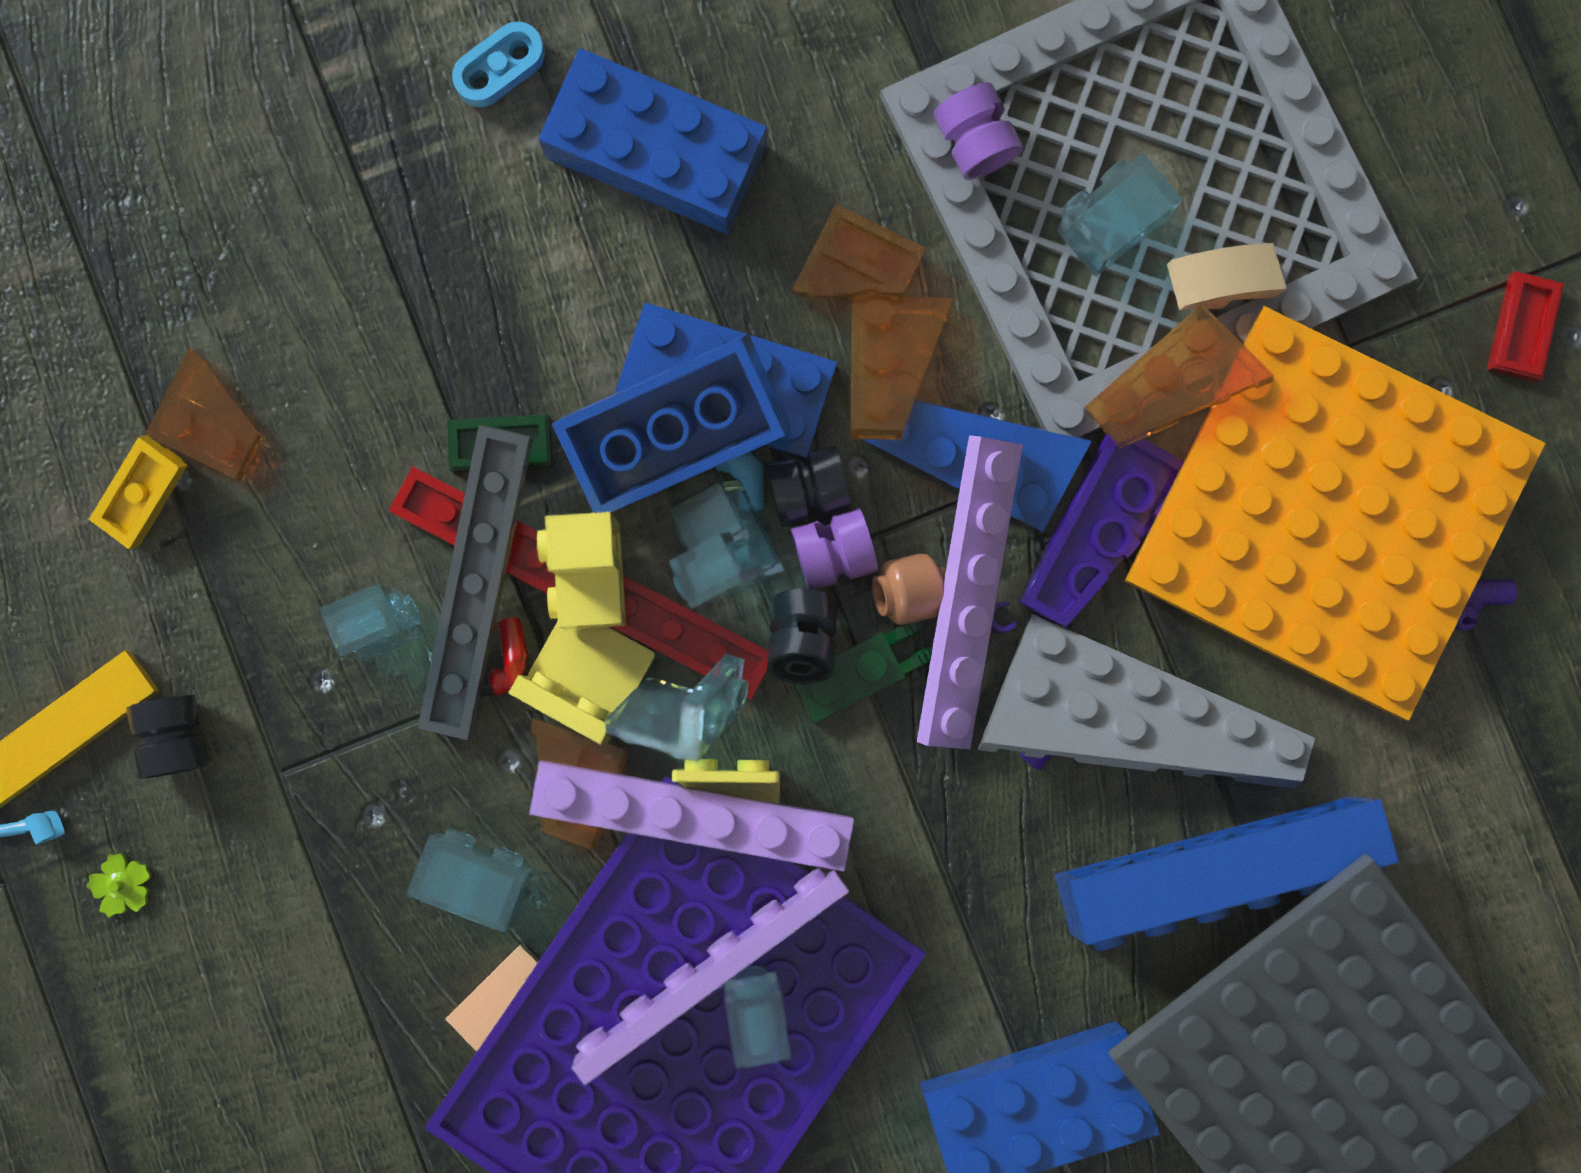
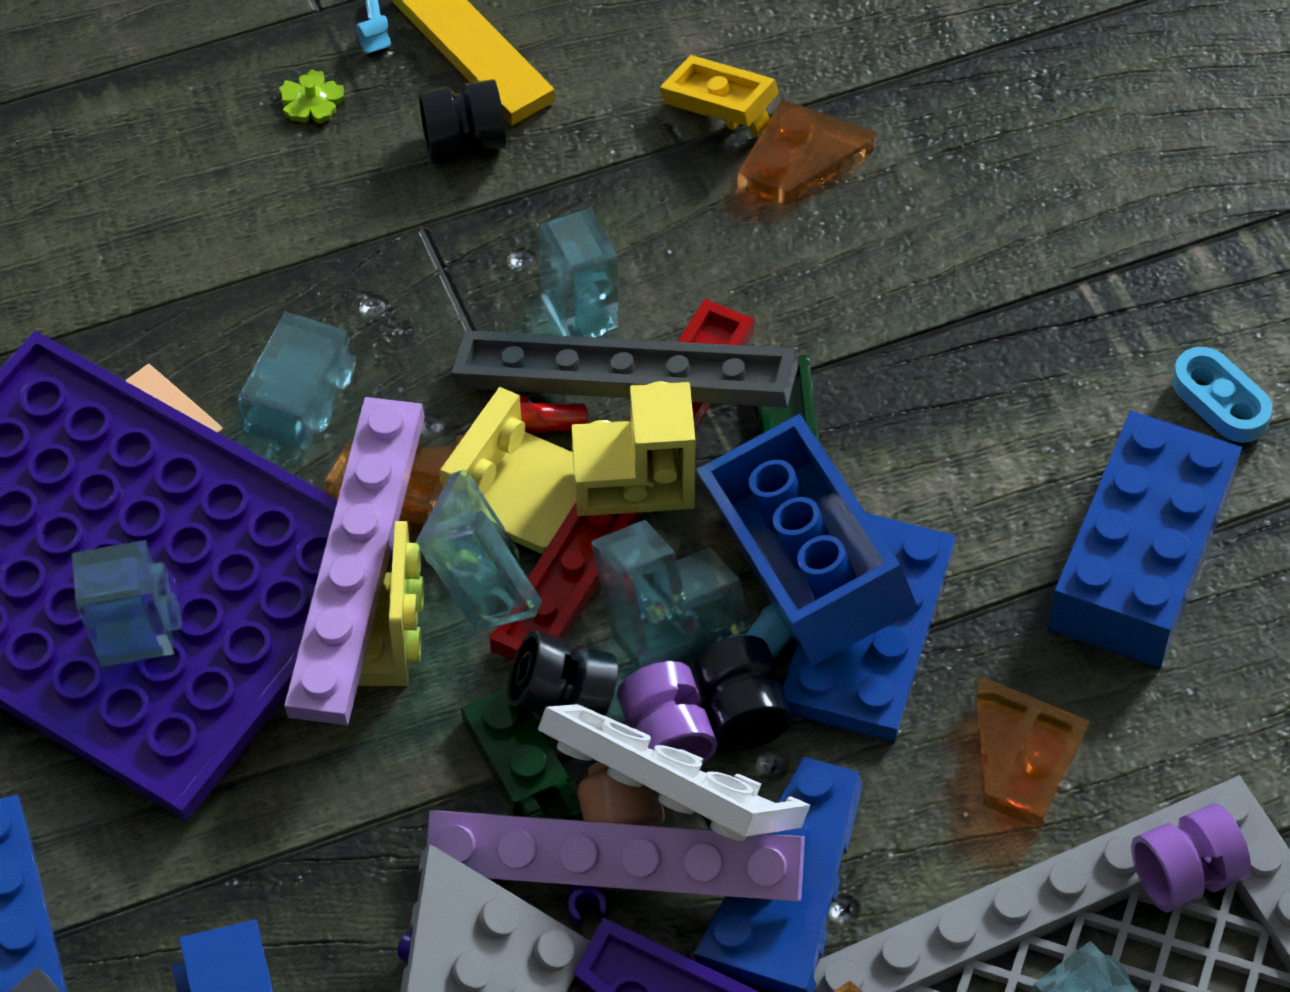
camera: 90 degrees right, 30 degrees down
lavender plate [572,868,849,1085] -> none
clear orange wing [850,295,953,440] -> none
none -> white wing [538,704,810,841]

